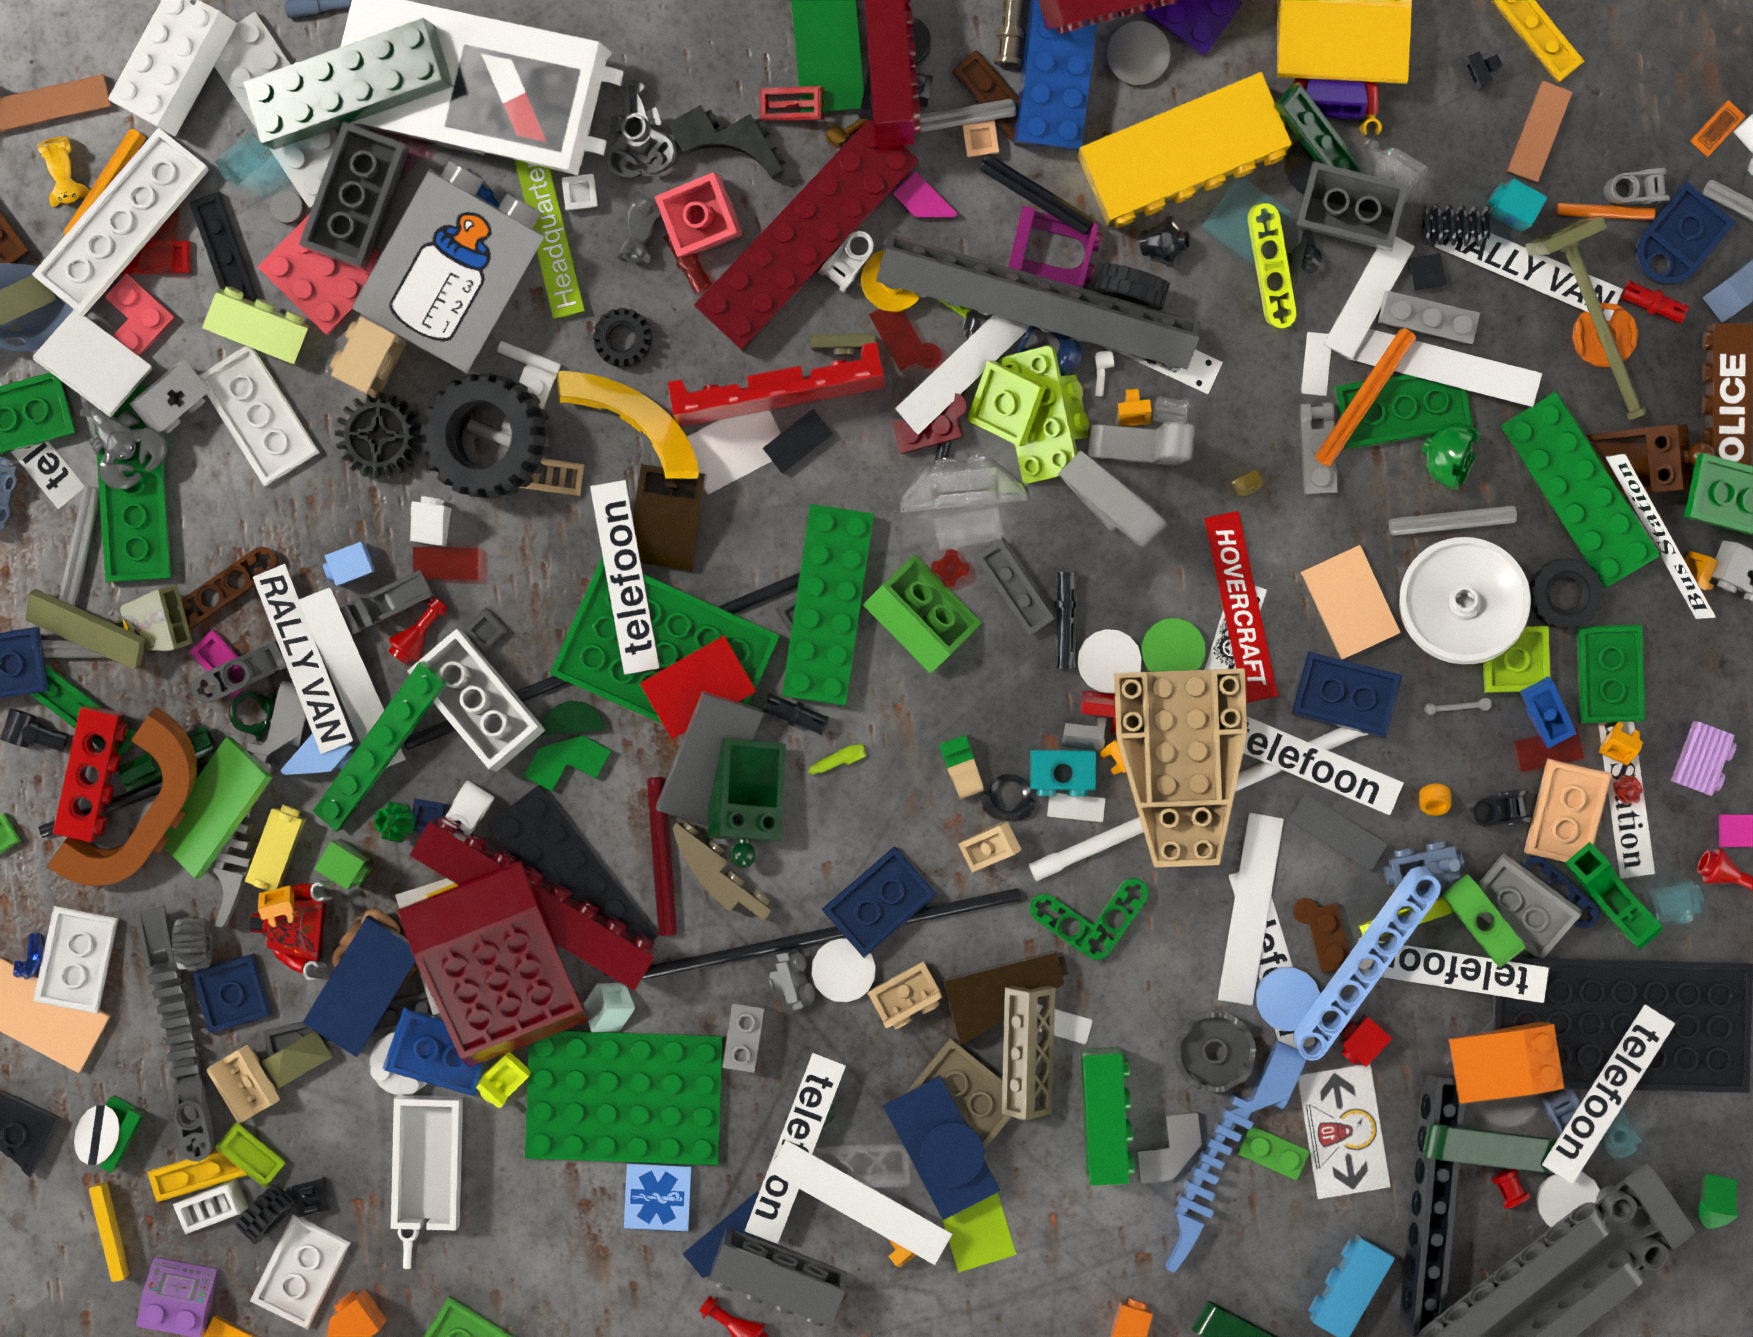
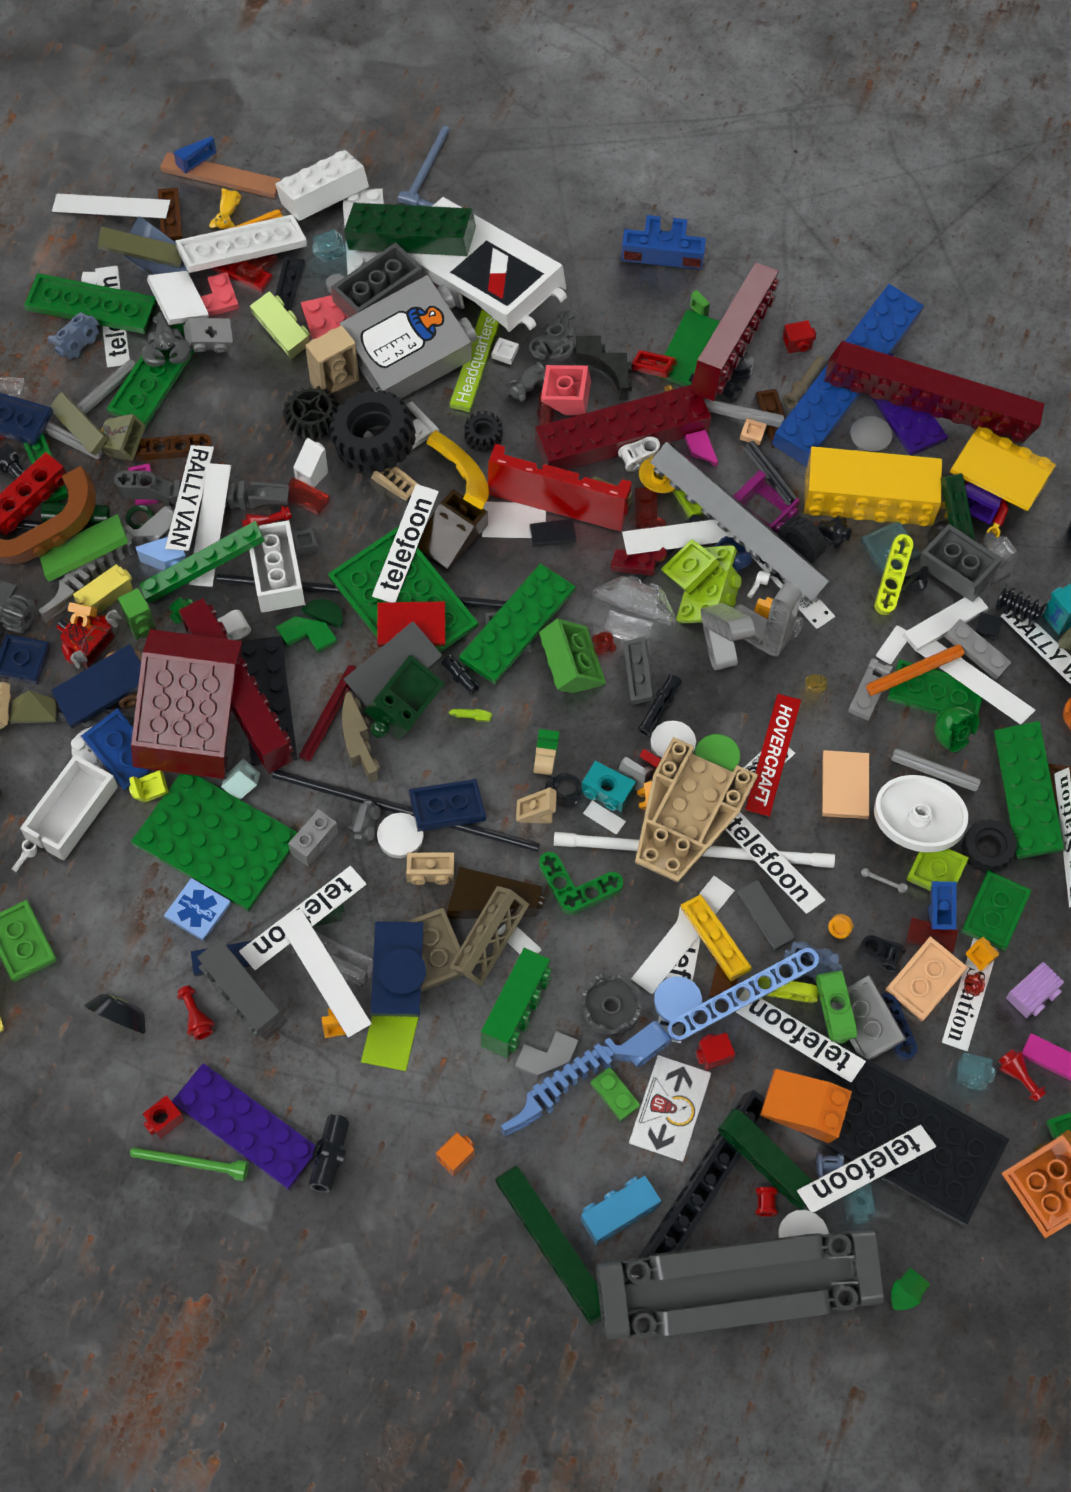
camera: 30 degrees right, 25 degrees down
white tile [198,346,320,487] -> none
light blue brick [323,542,376,586] -> none
dark blue tile [1292,651,1403,739] -> none
green arch [1565,842,1664,951] -> none
none -> yellow tile [681,894,751,981]

